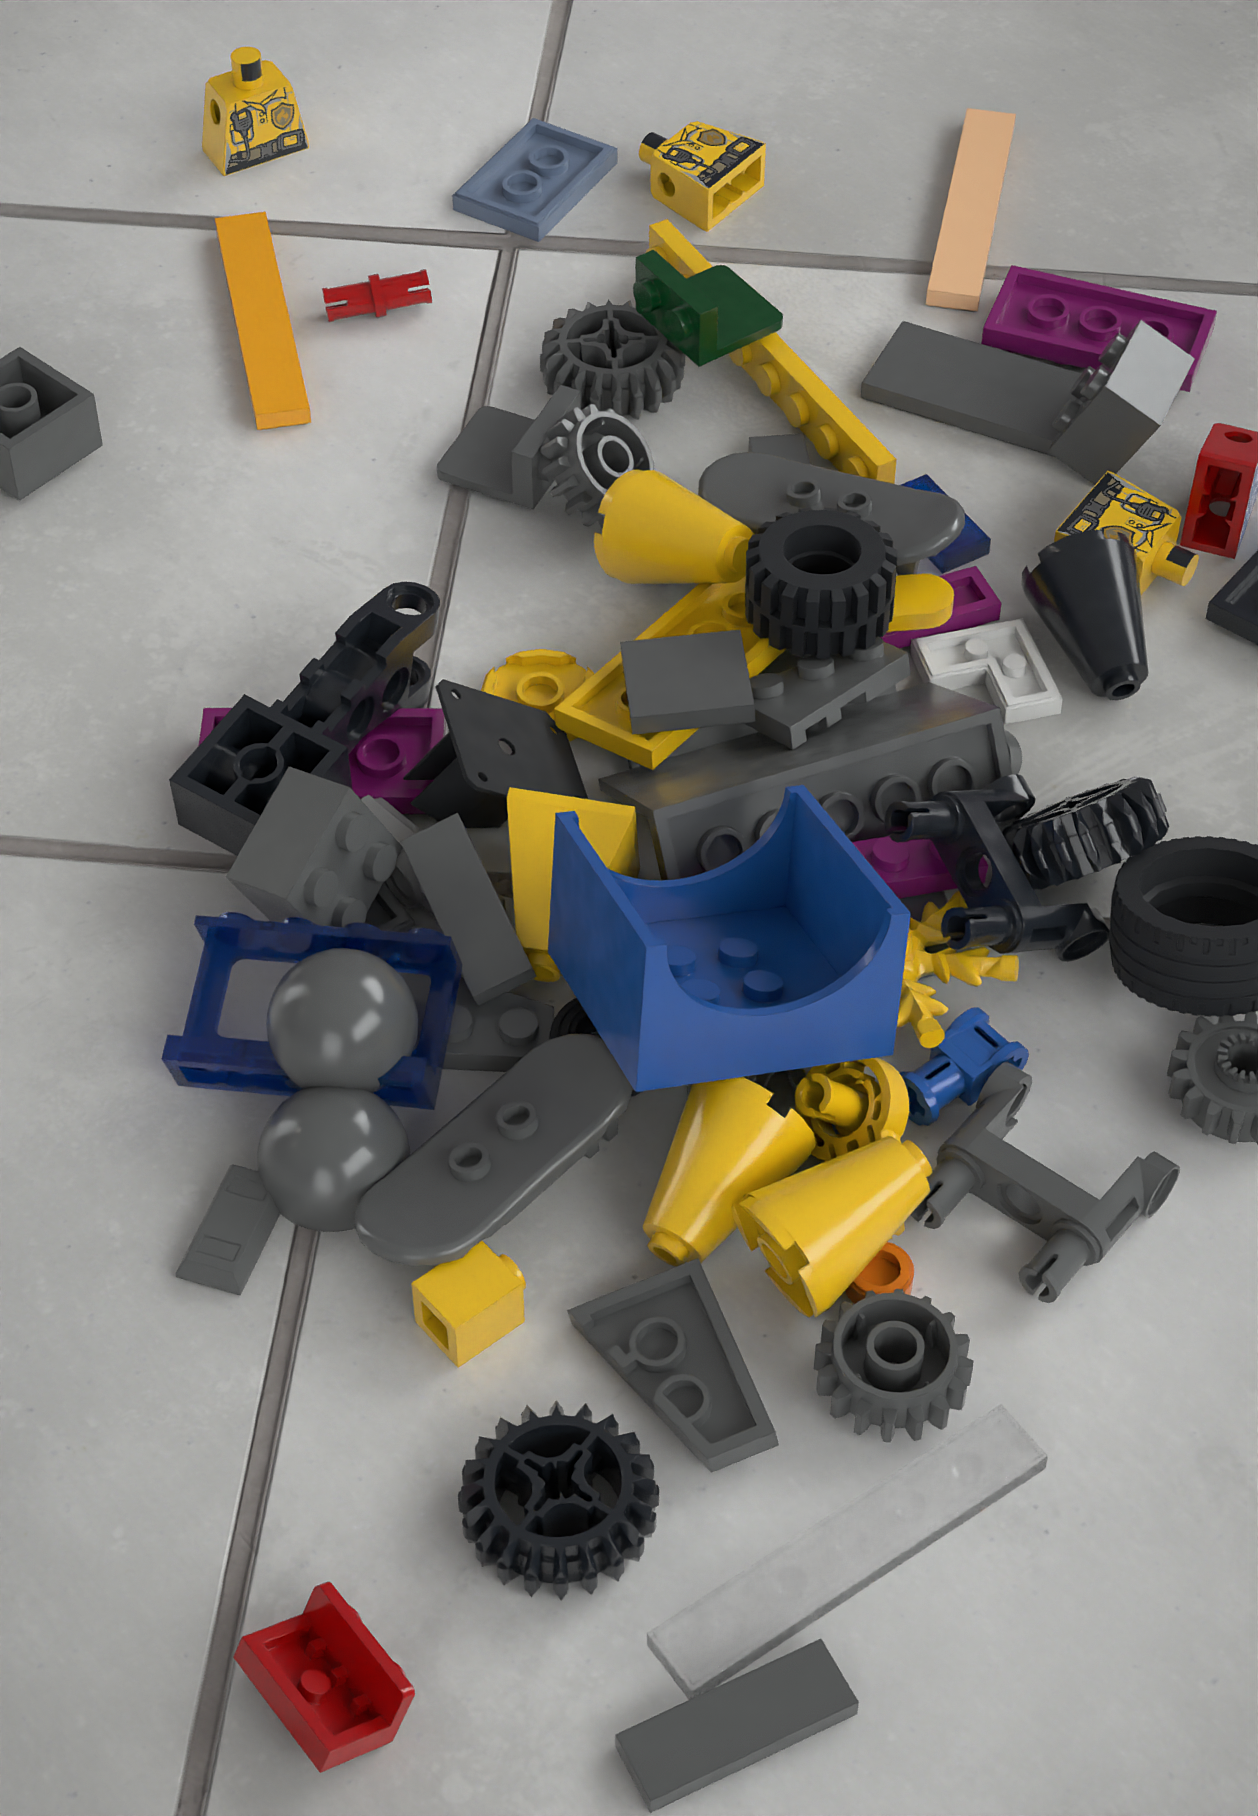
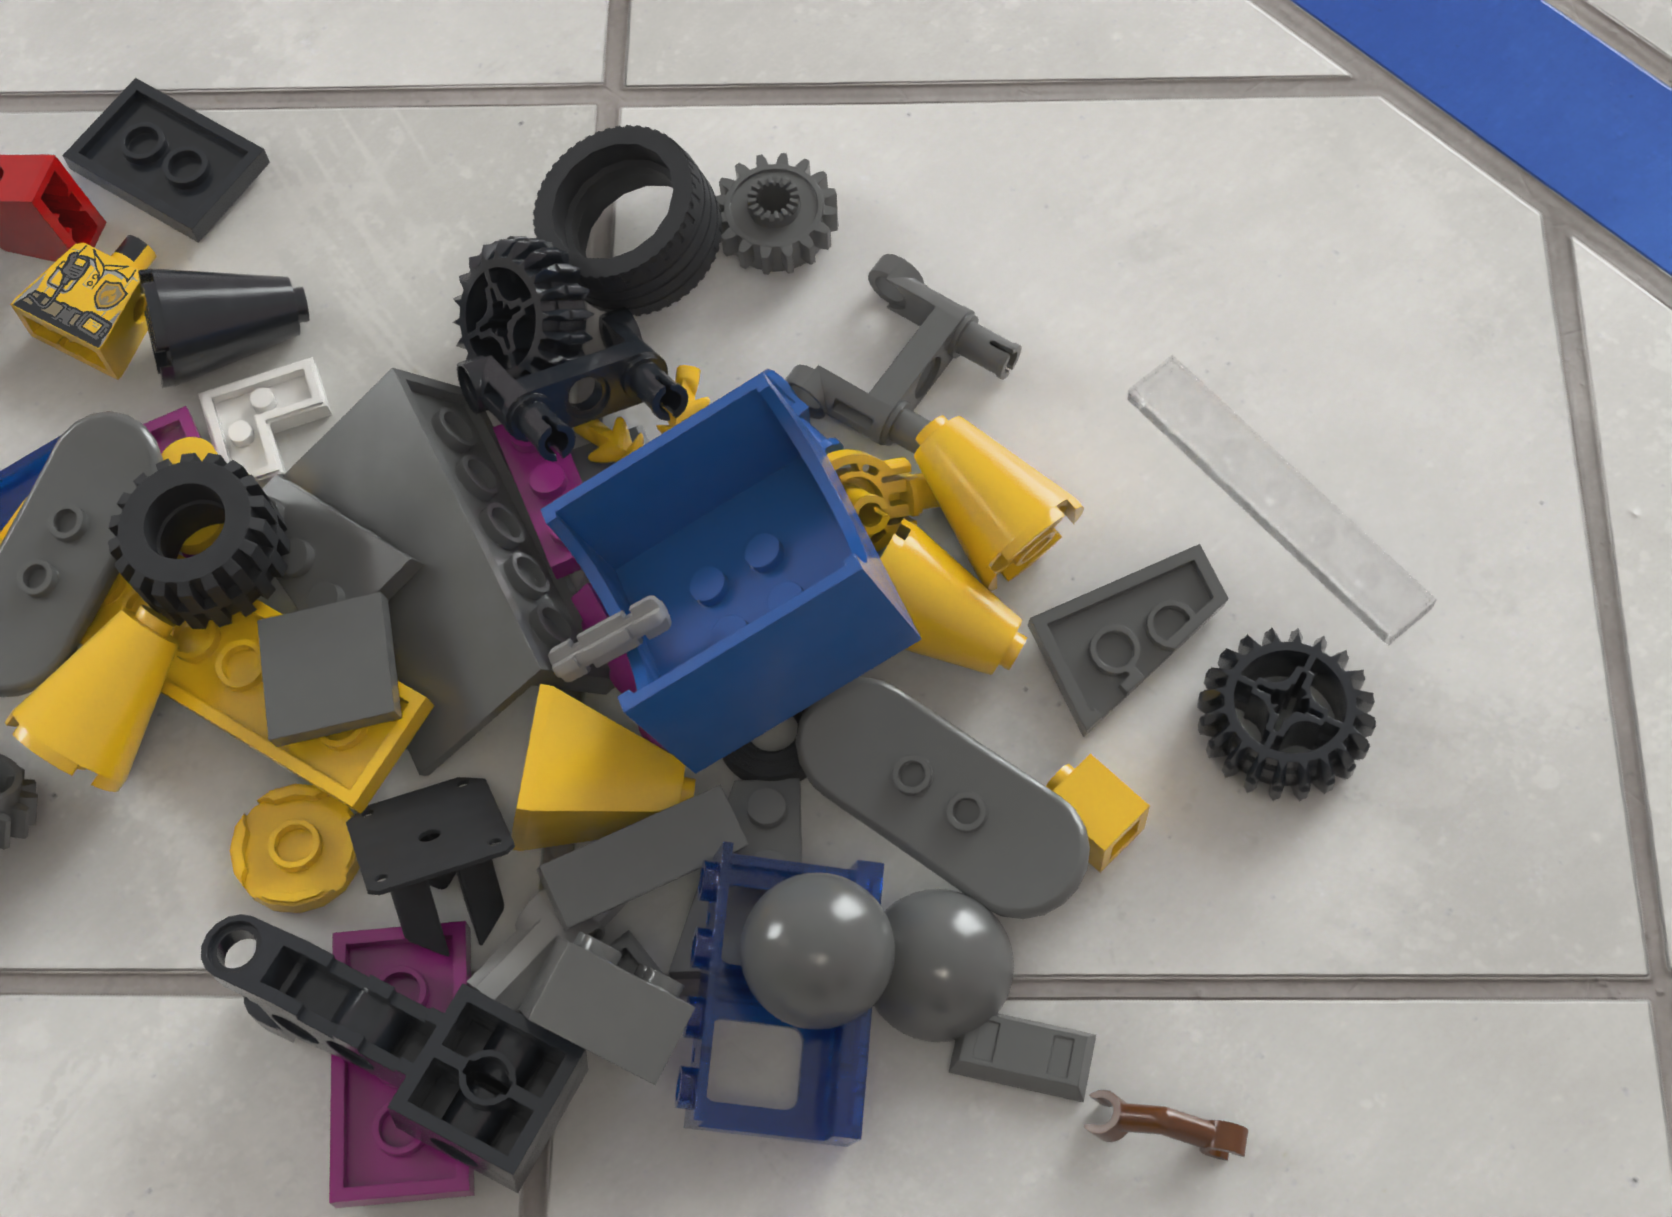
camera: 90 degrees left, 15 degrees up
red bracket [233,1581,415,1773] -> none
dark grey tile [615,1639,859,1813] -> none
dark grey gear [814,1289,974,1443] -> none
none -> light grey axle [548,595,672,682]
none -> reddish brown arm [1084,1090,1248,1161]

